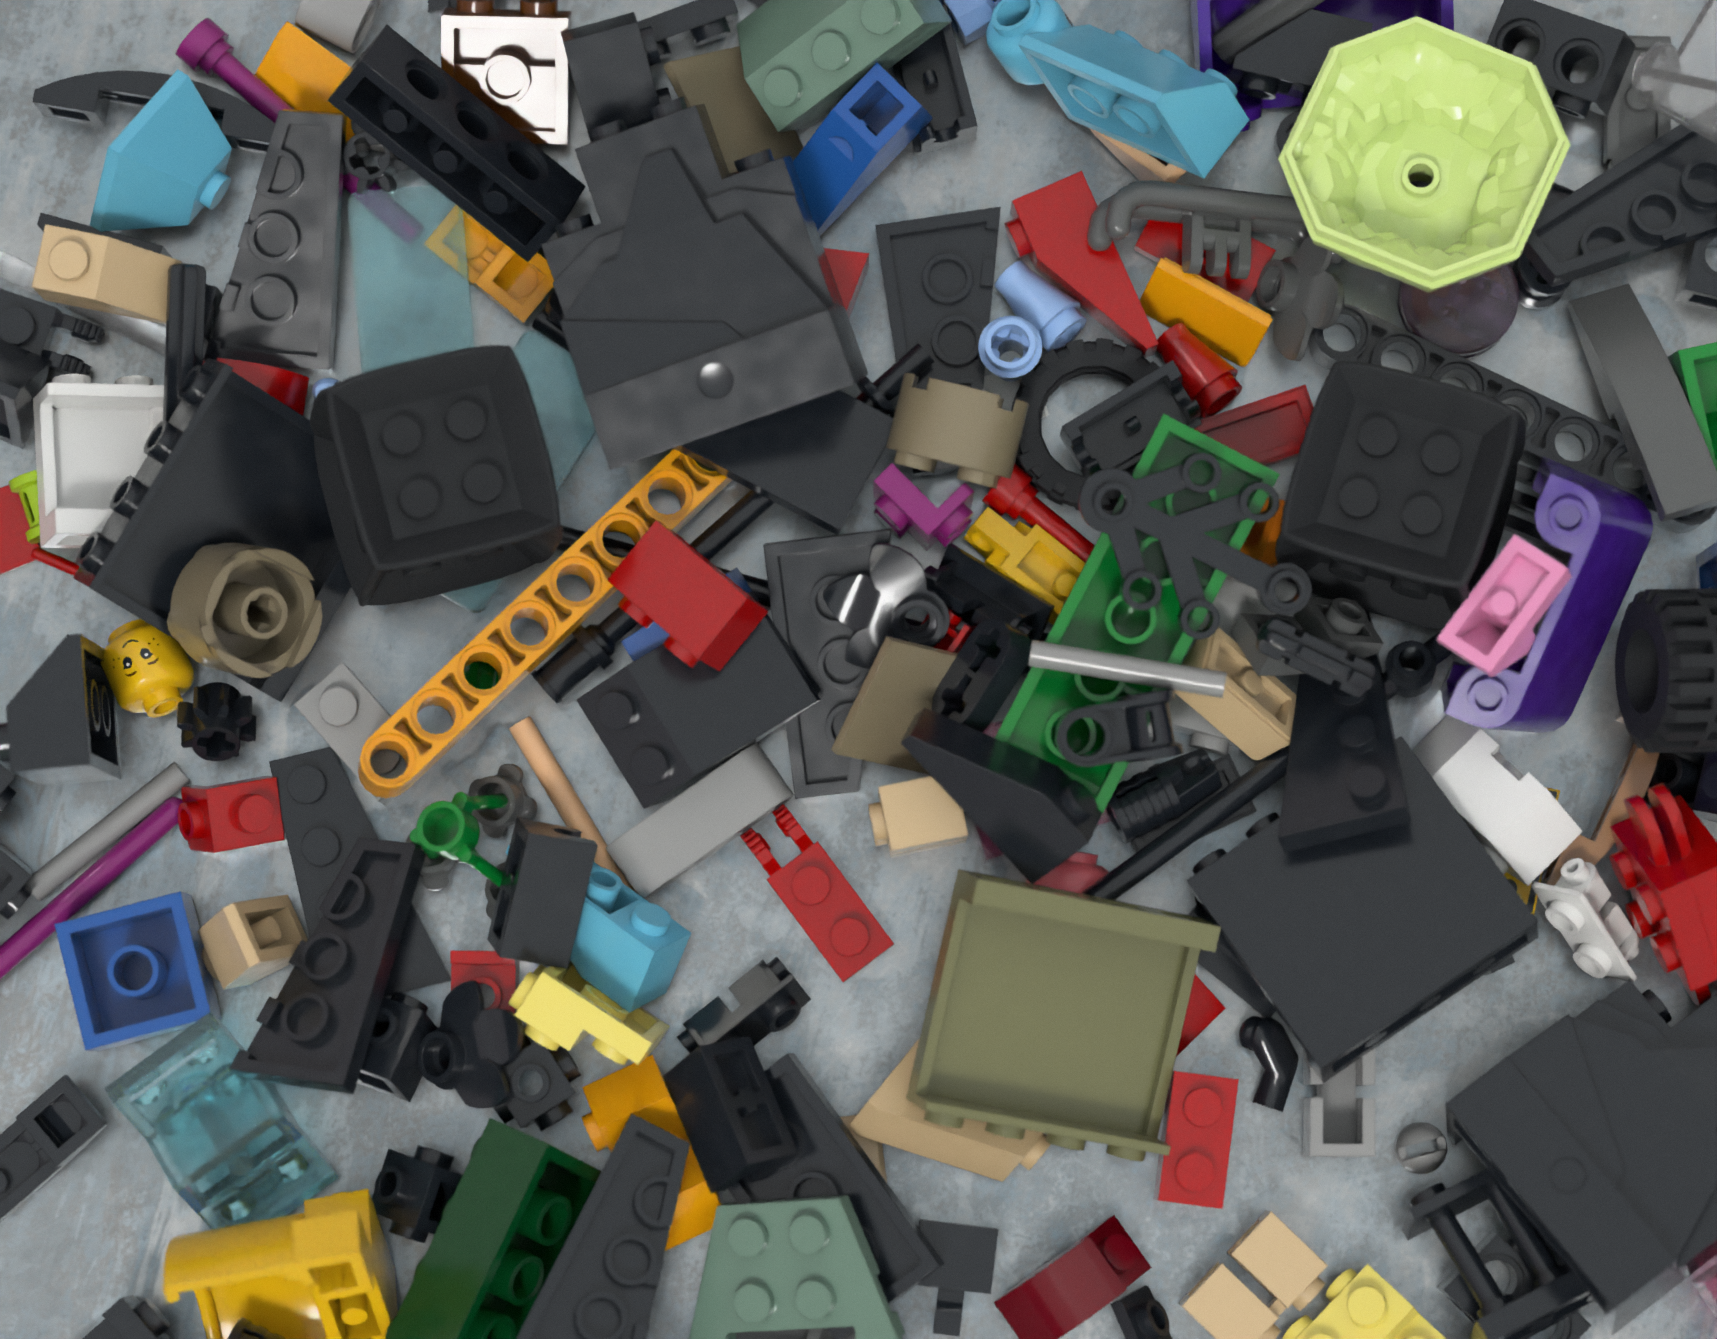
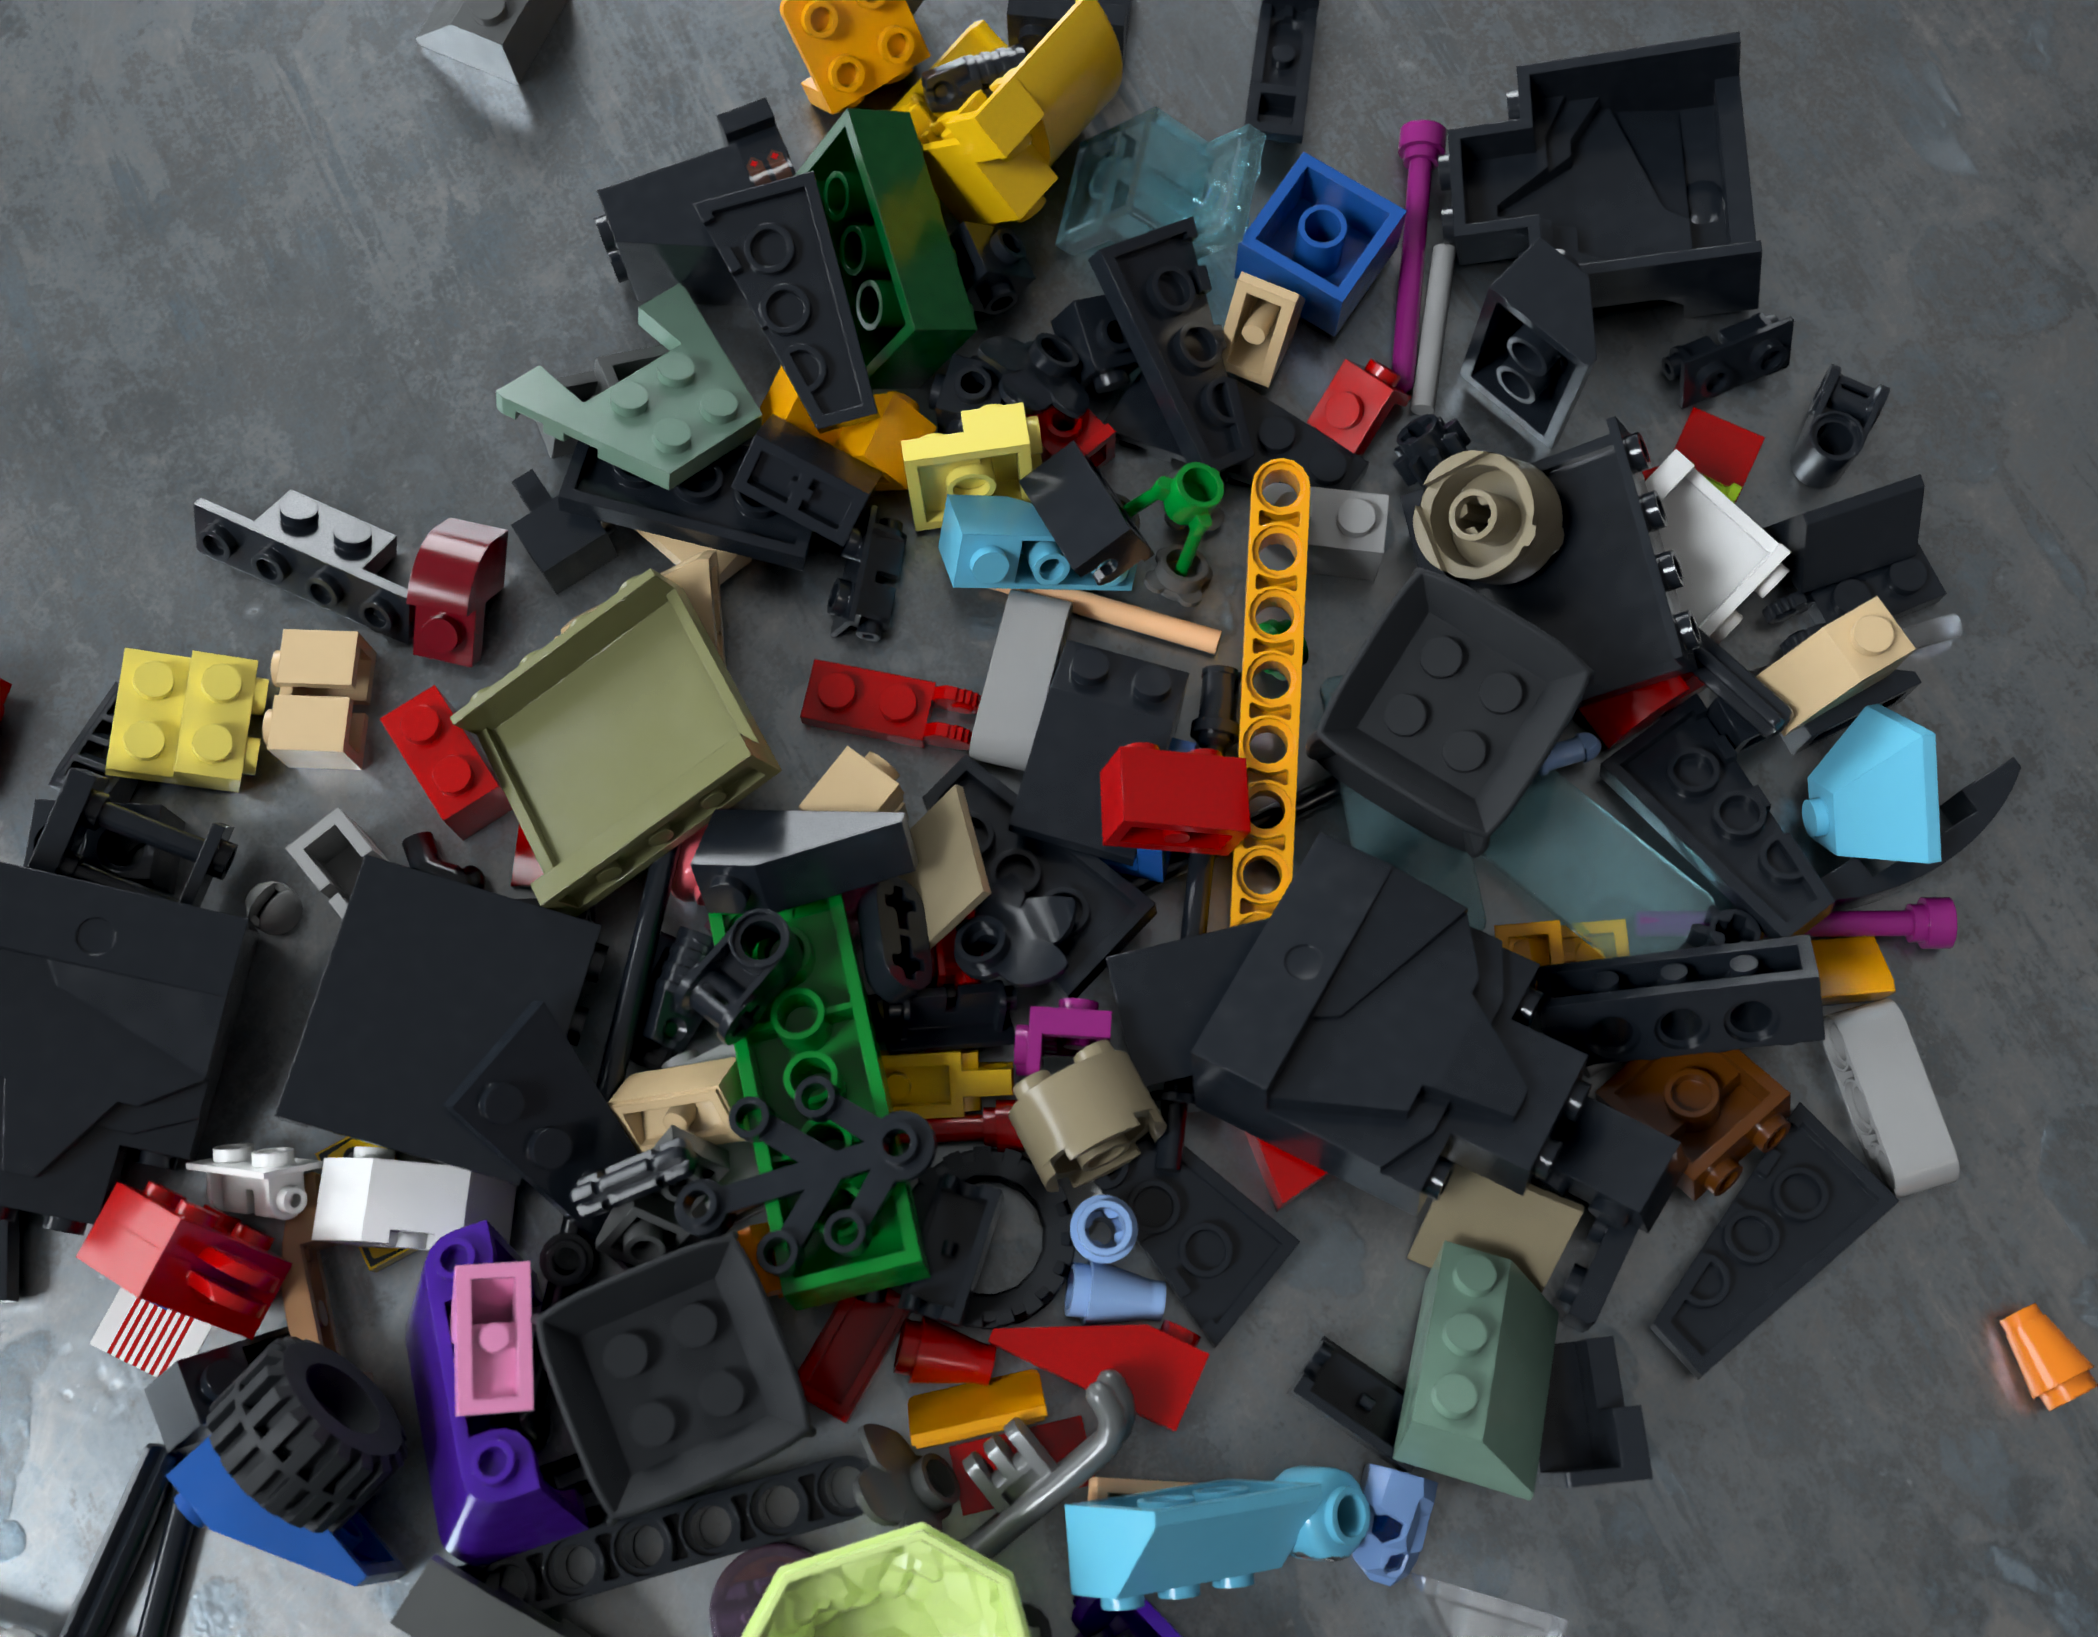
camera: 140 degrees right, 10 degrees down
yellow head [101,619,195,718] -> none
blue slope [793,63,933,236] -> none
light grey bar [1028,640,1227,698] -> none

